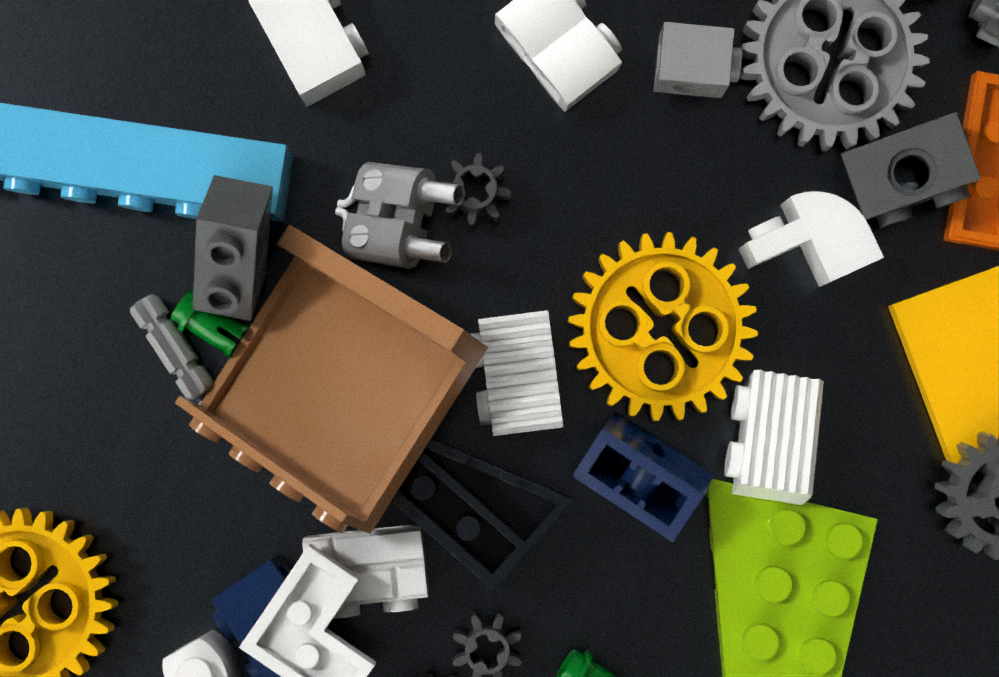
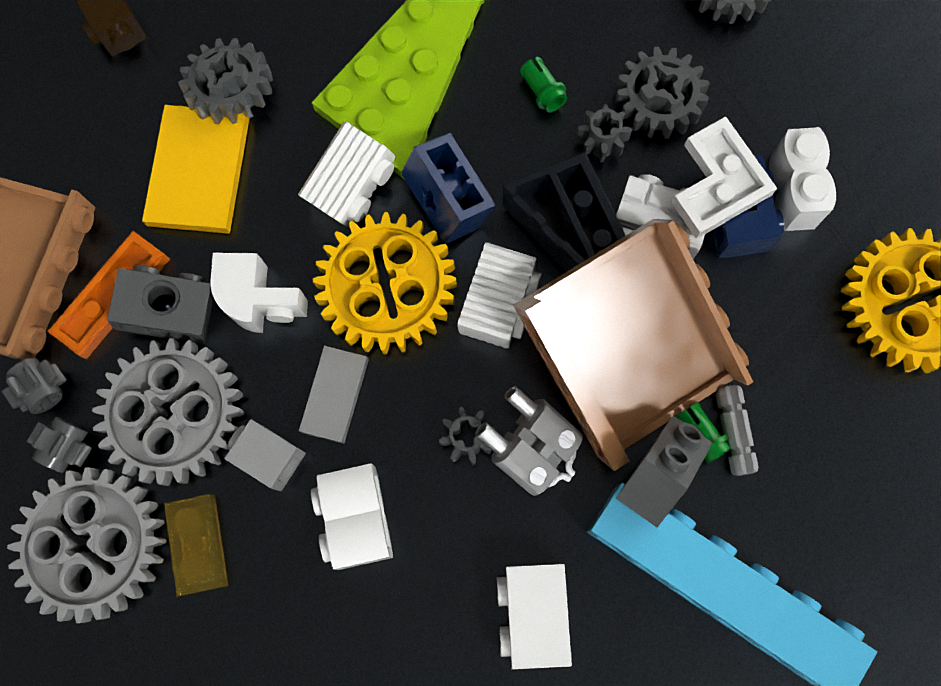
camera: 150 degrees left, 10 degrees down
none -> light grey tile [299,346,369,444]

